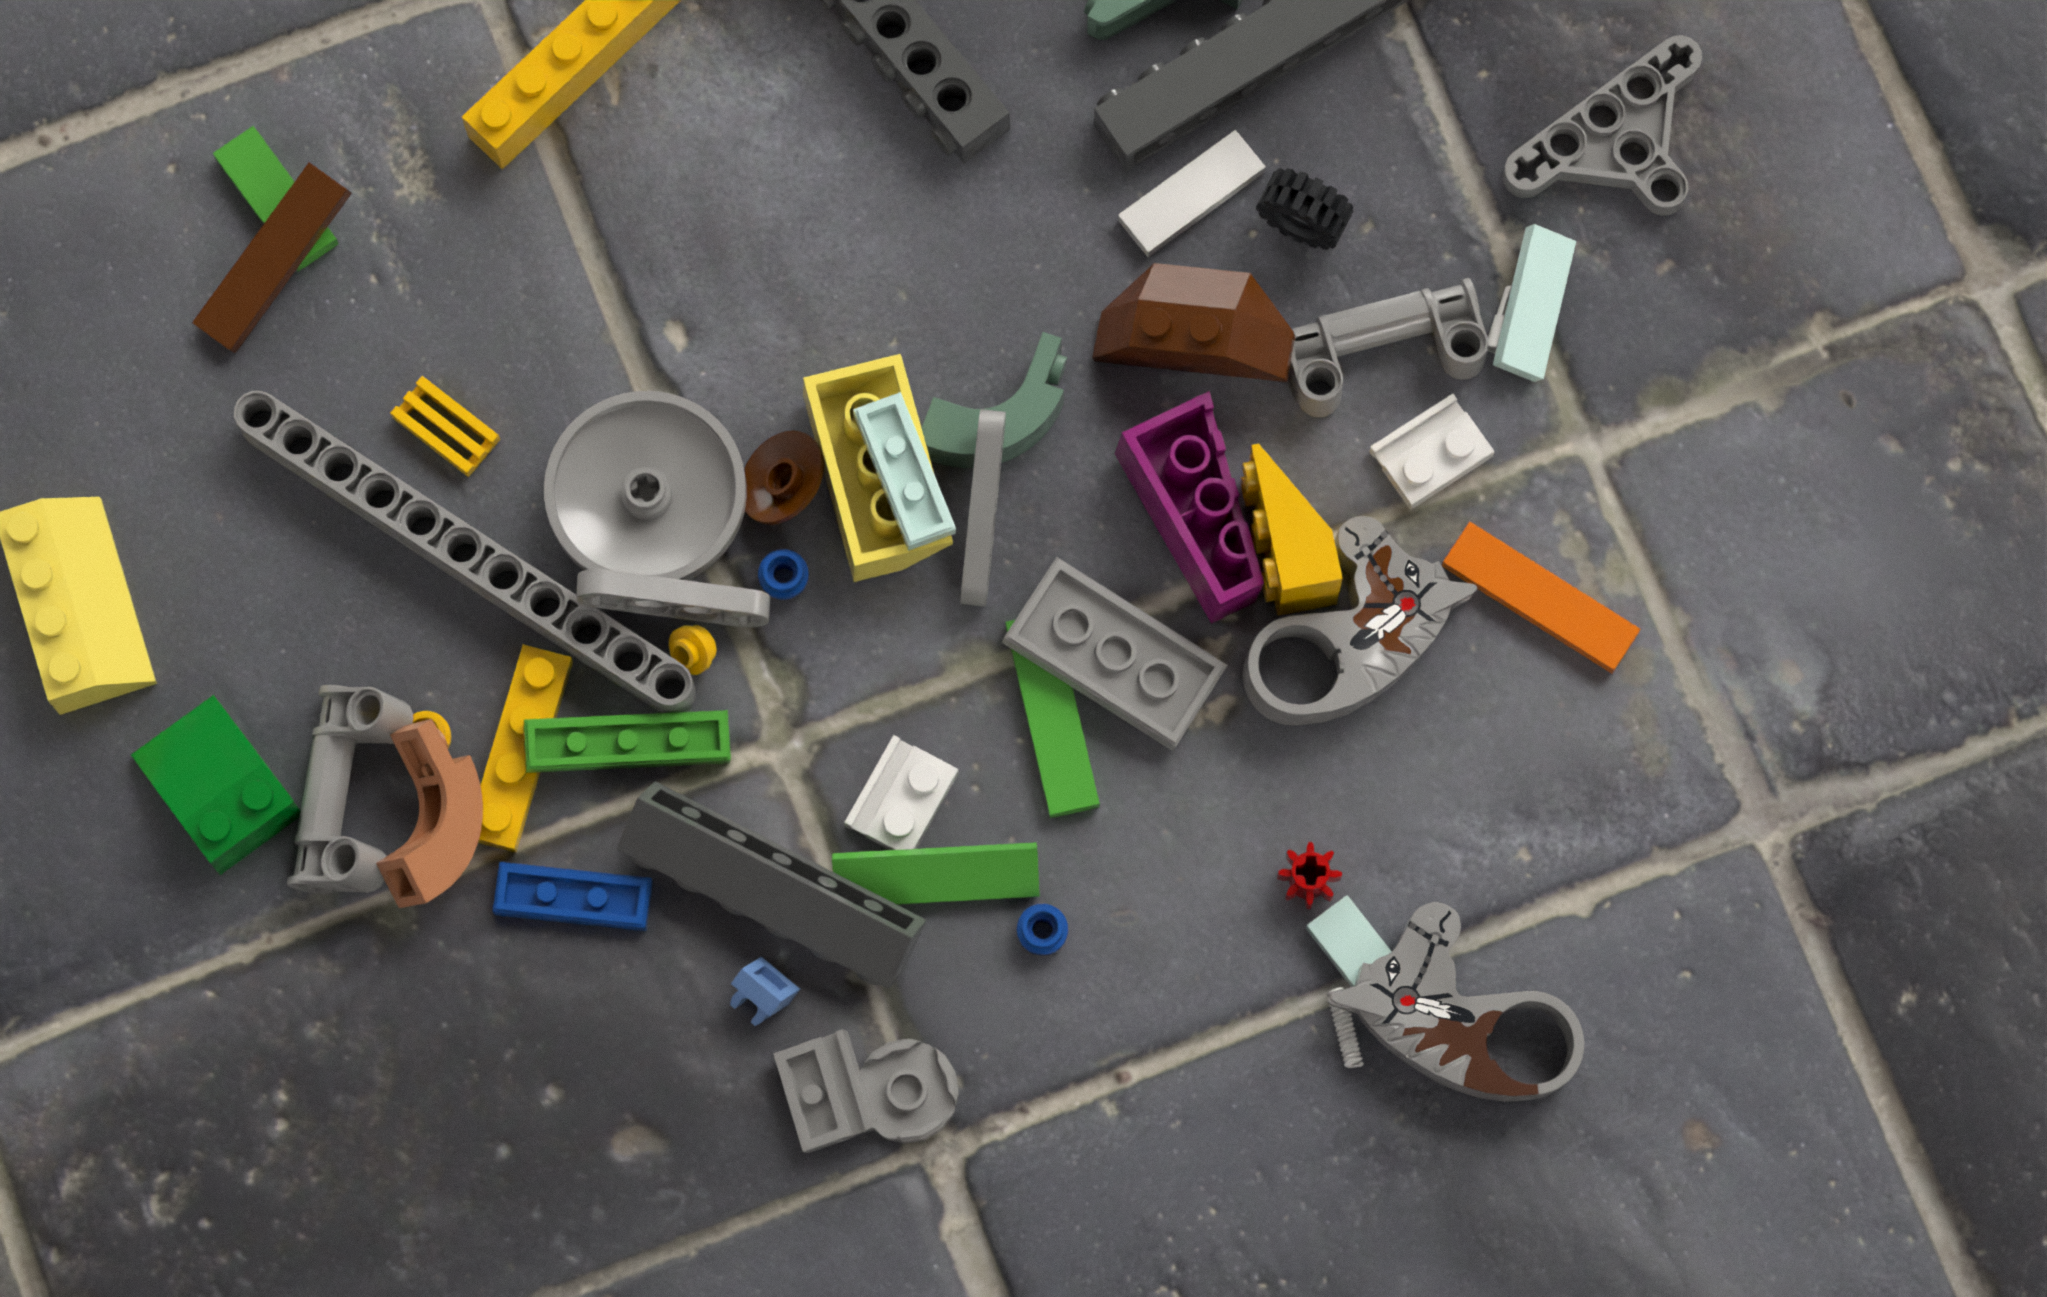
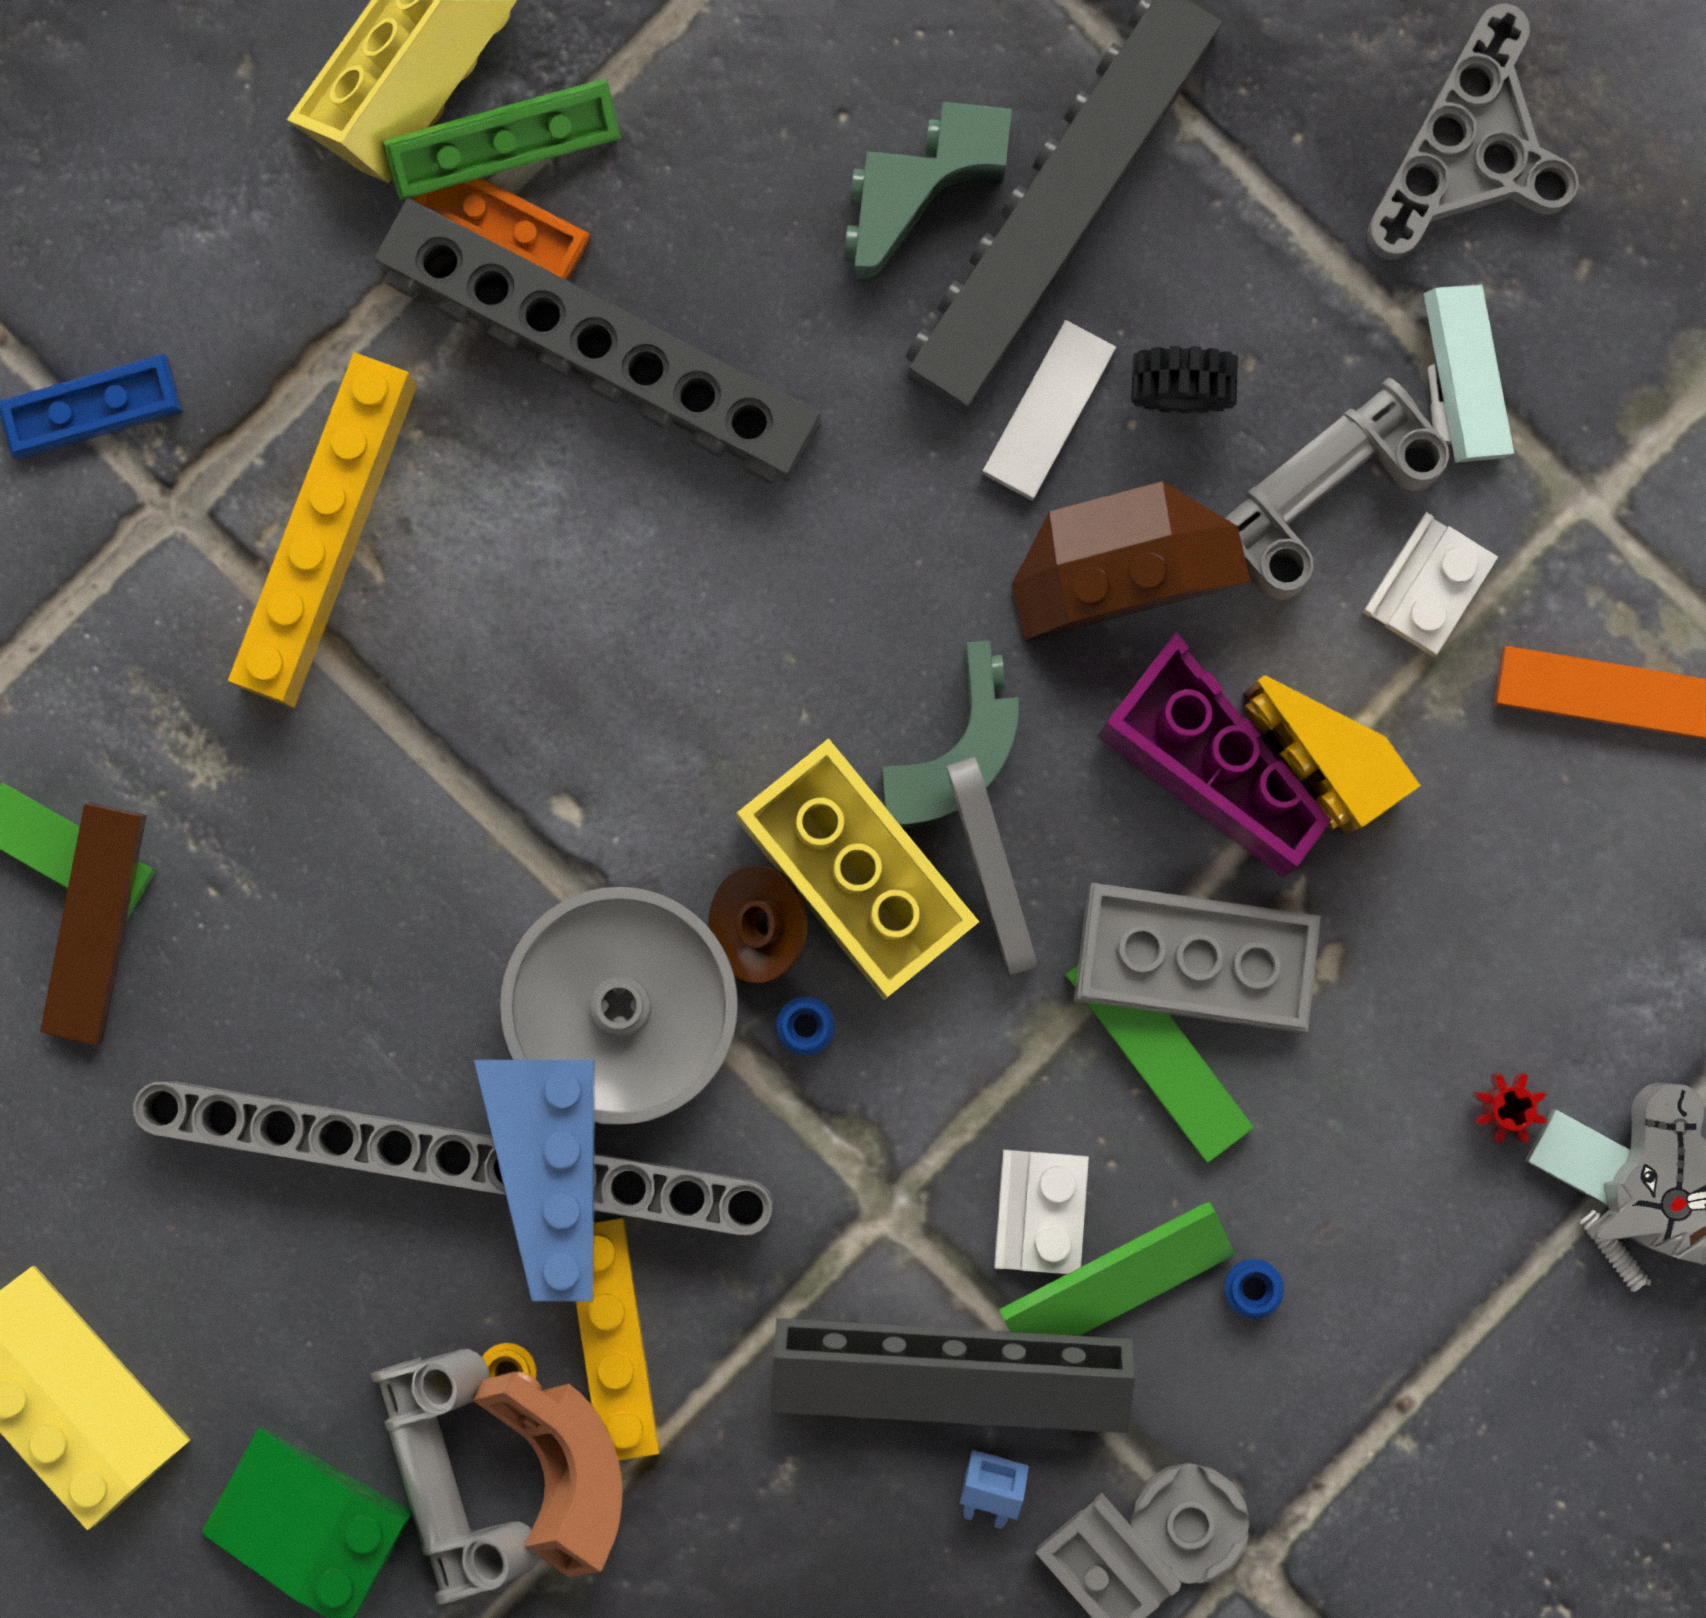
camera: 25 degrees left, 10 degrees up
yellow tile [390,376,501,477] -> none
blue tile [493,862,653,931] -> none
bright green tile [523,710,731,773] -> none
light grey beam [576,569,770,628] -> none
yellow plate [669,625,717,675] -> none
light aqua tile [853,392,956,551] -> none
light grey animal [1242,516,1477,726] -> none
none -> medium blue wing [474,1060,595,1301]

